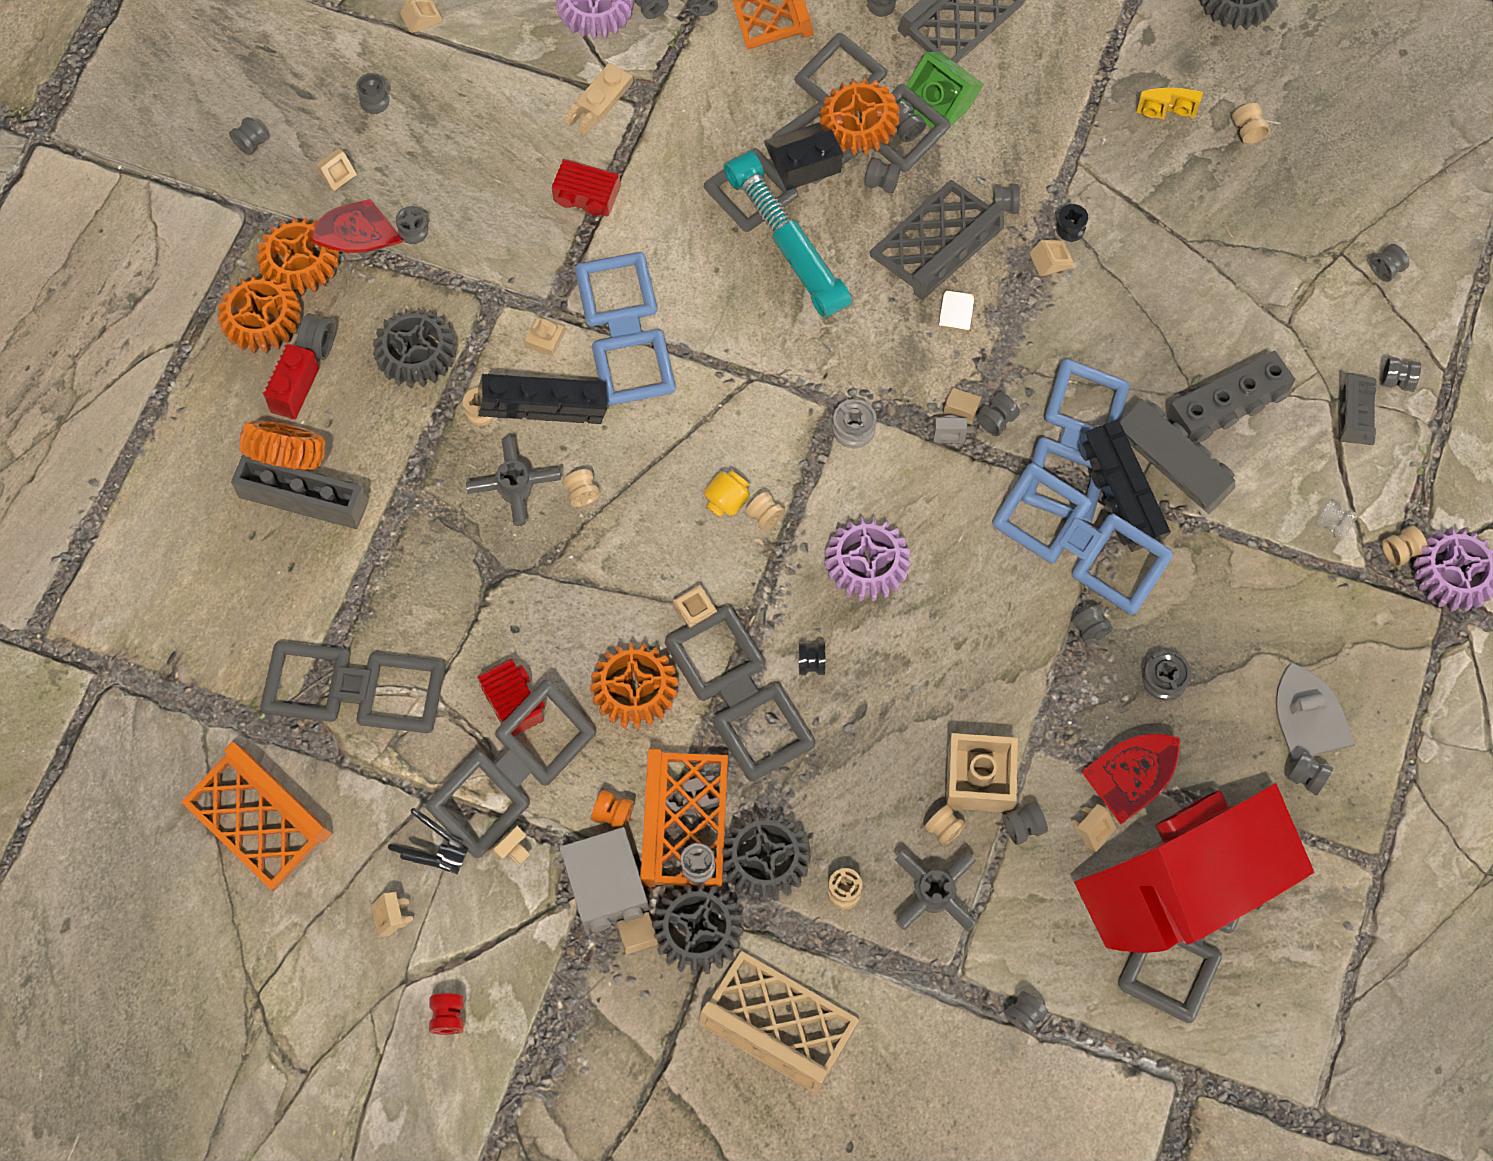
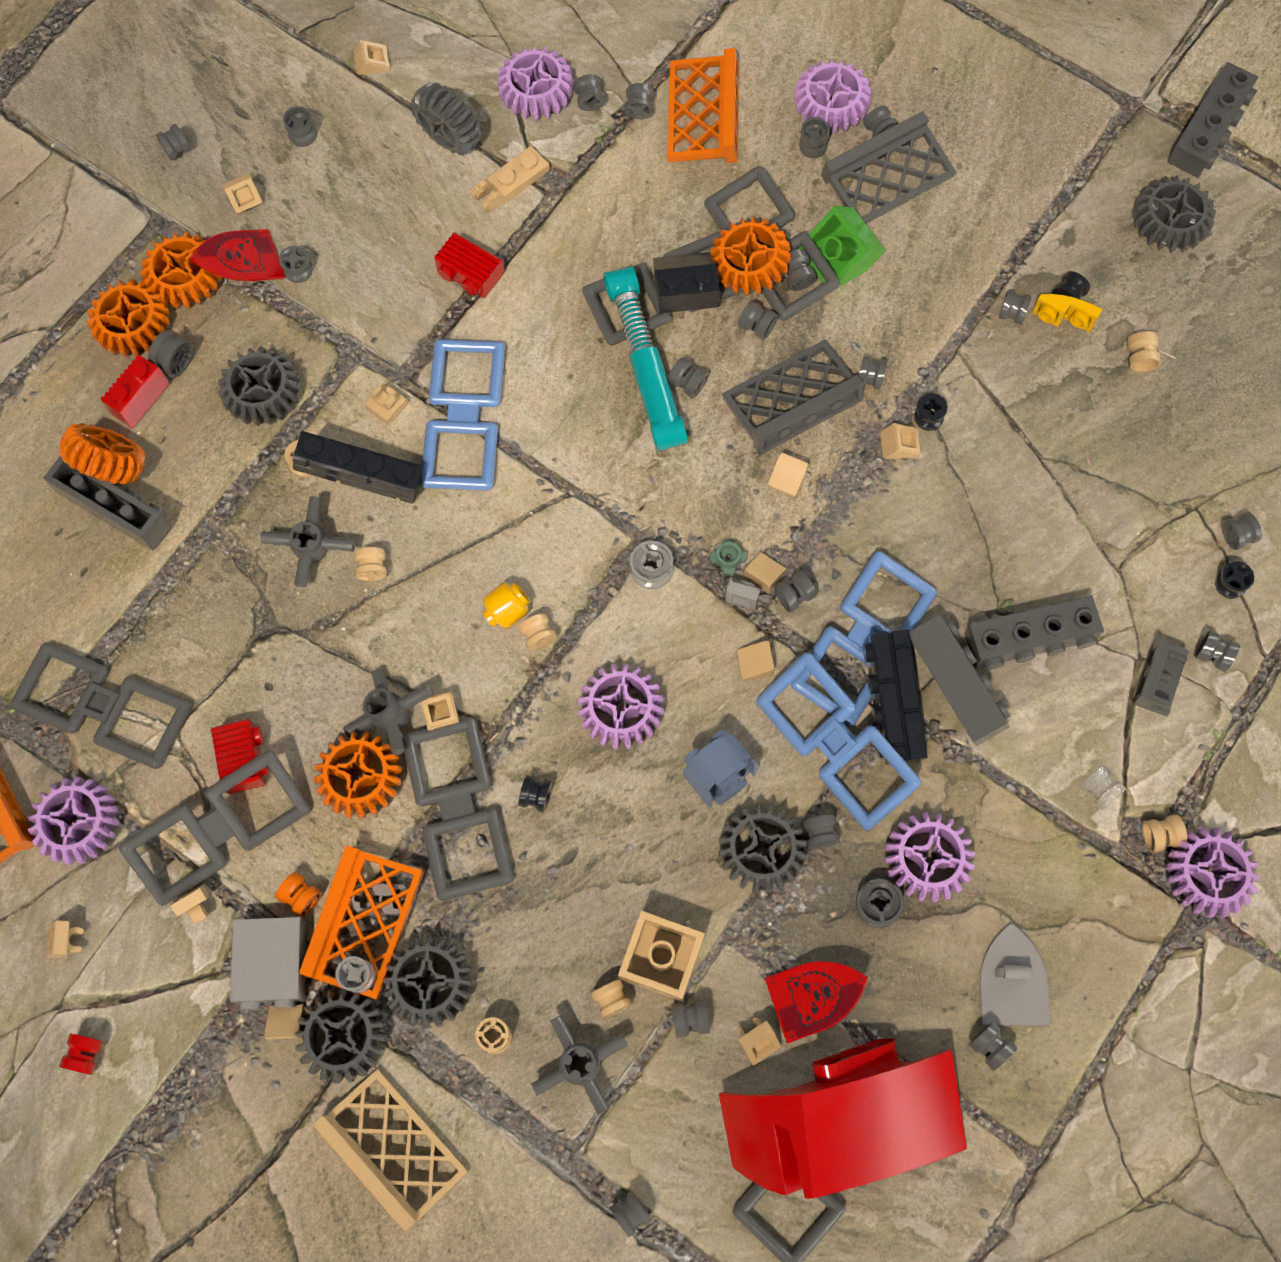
camera: 20 degrees right, 5 degrees up
black plant [388,808,468,875] -> none
none -> lavender gear [28,777,120,865]
none -> dark grey bar [343,669,433,755]
none -> dark grey gear [410,82,482,156]
none -> dark grey wheel [667,357,709,398]
none -> sand blue brick [683,730,759,807]
none -> sand green plate [710,539,747,575]
none -> dark grey gear [718,804,807,894]
none -> tan slope [737,640,774,681]
none -> lavender gear [884,812,975,903]
none -> dark grey wheel [999,289,1032,325]
none -> black wheel [1052,271,1091,300]
none -> black wheel [1215,561,1255,599]

